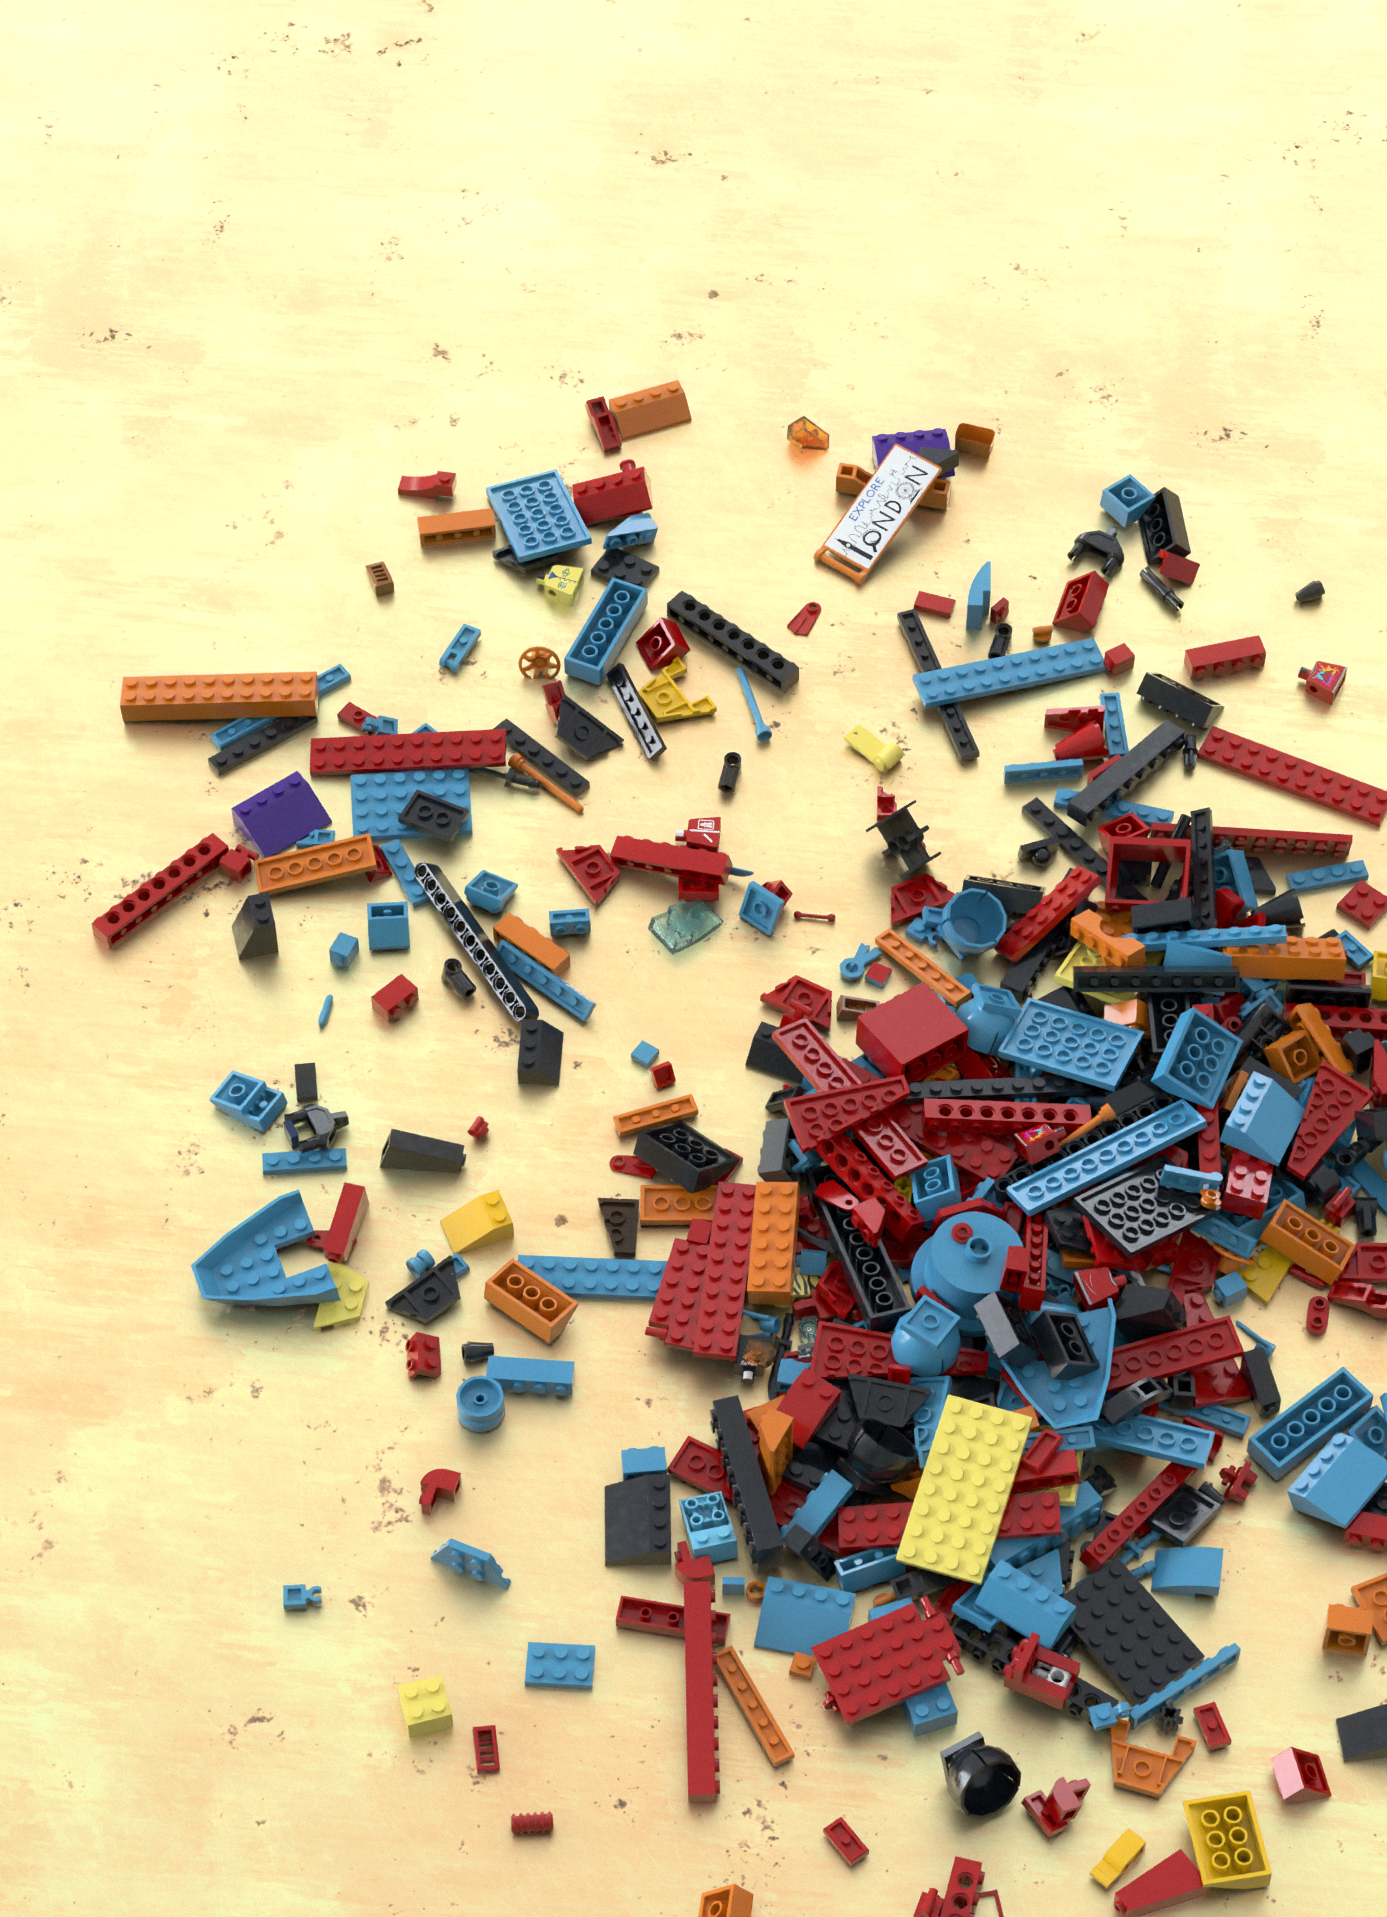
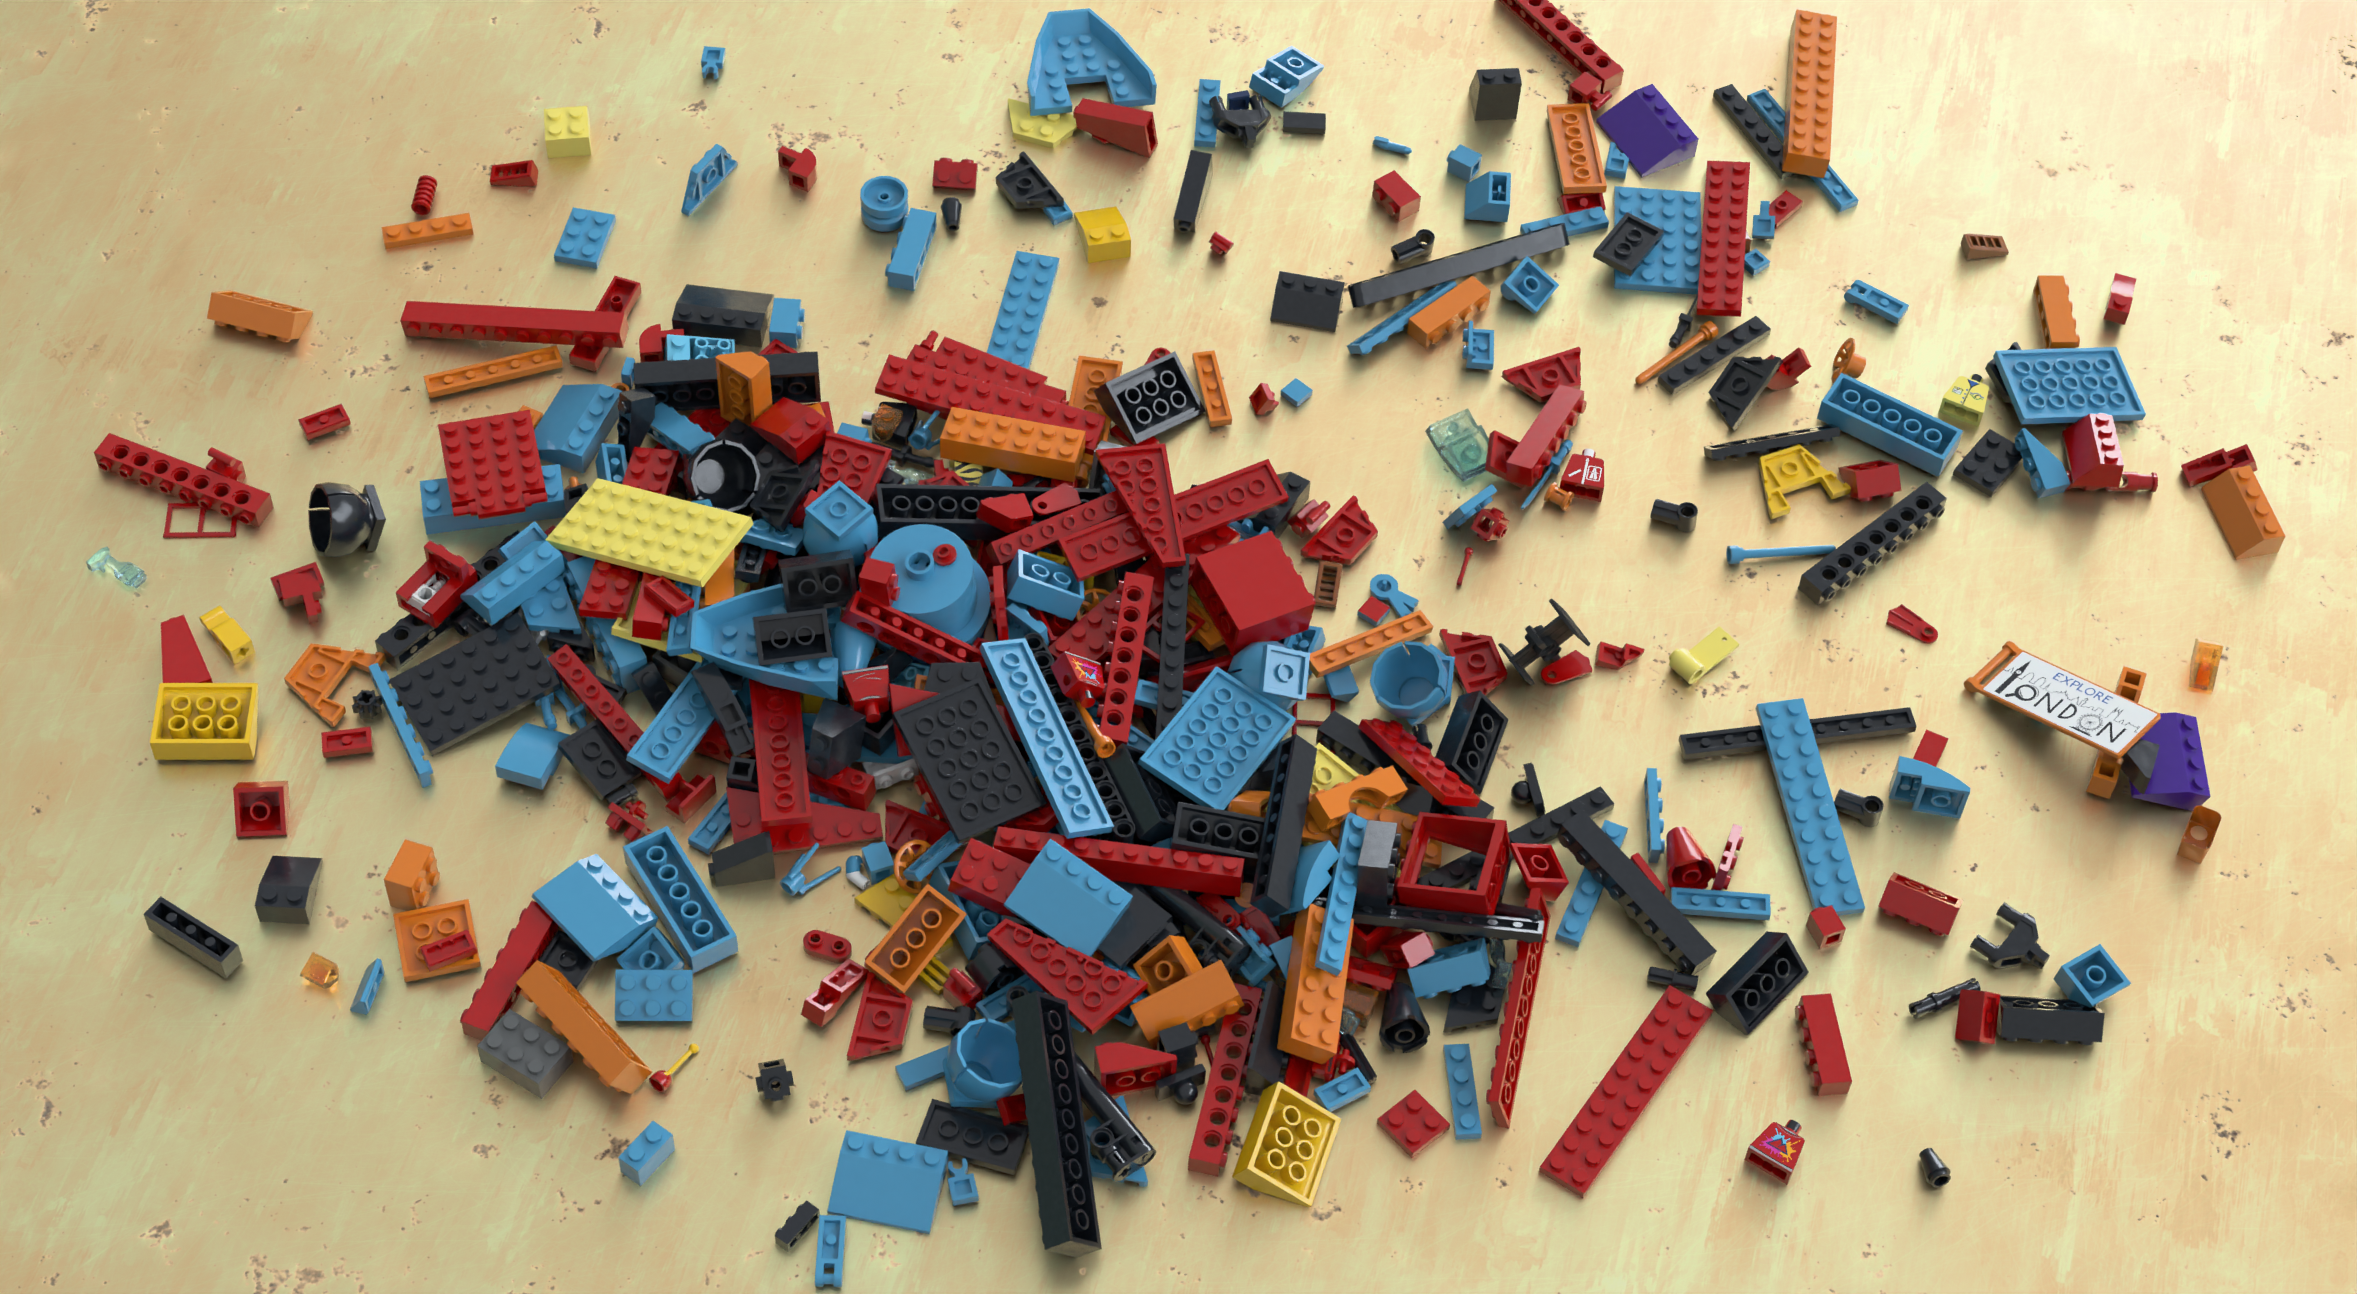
camera: 95 degrees right, 0 degrees up
dark azure wheel [406,1249,435,1278] -> none
orange slope [484,1258,578,1344] -> none
dark brown wing [597,1198,639,1257] -> none
red plate [990,597,1009,624] -> none
orange plate [1032,625,1053,642] -> none
dark azure plate [1088,1702,1130,1731] -> none
dark azure slope [1151,1007,1243,1109] -> none
dark azure plate [1160,1164,1223,1193] -> none
orange plate [1200,1189,1222,1209] -> none
orange plate [1219,1070,1249,1112] -> none
none -> orange plate [381,213,473,249]
none -> arm [846,855,870,890]
none -> orange bush [1544,482,1574,511]

